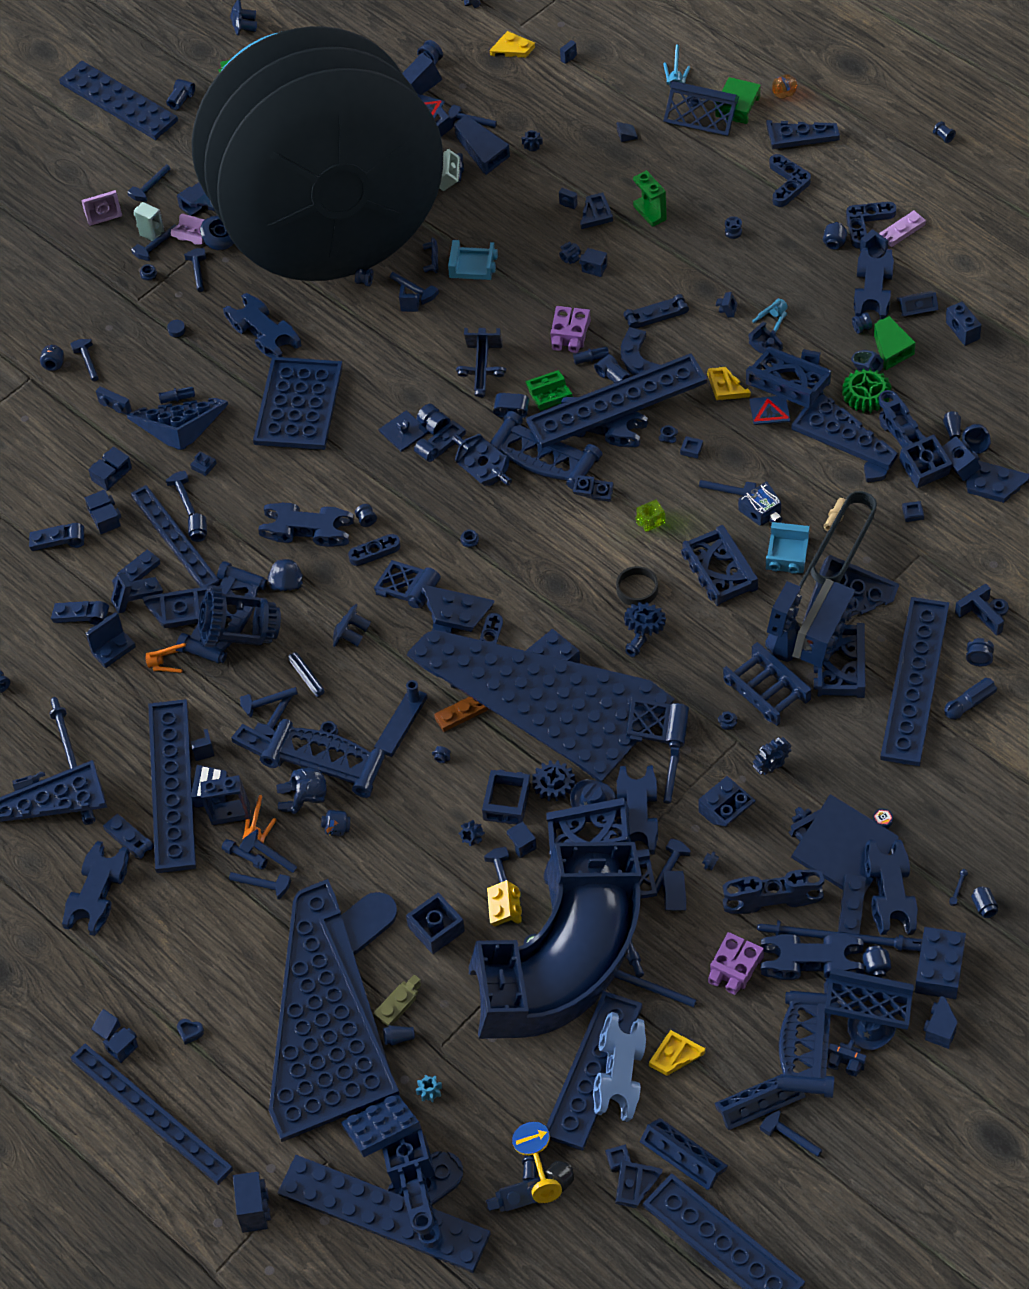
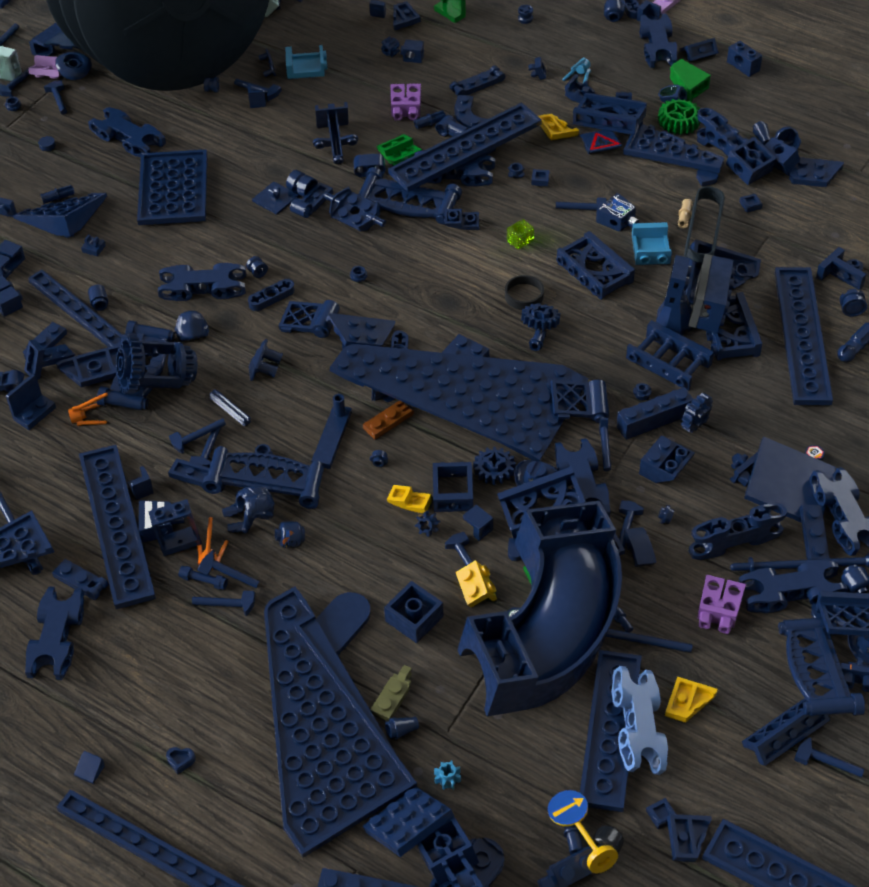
camera: 15 degrees left, 5 degrees down
dark blue brick [103,1027,138,1063] -> none
dark blue piece [166,471,195,517] -> none
dark blue fence [640,1118,728,1190] -> none
dark blue wheel [852,312,872,334] -> none
none -> yellow slope [387,485,433,513]
none -> dark blue brick [616,387,693,440]

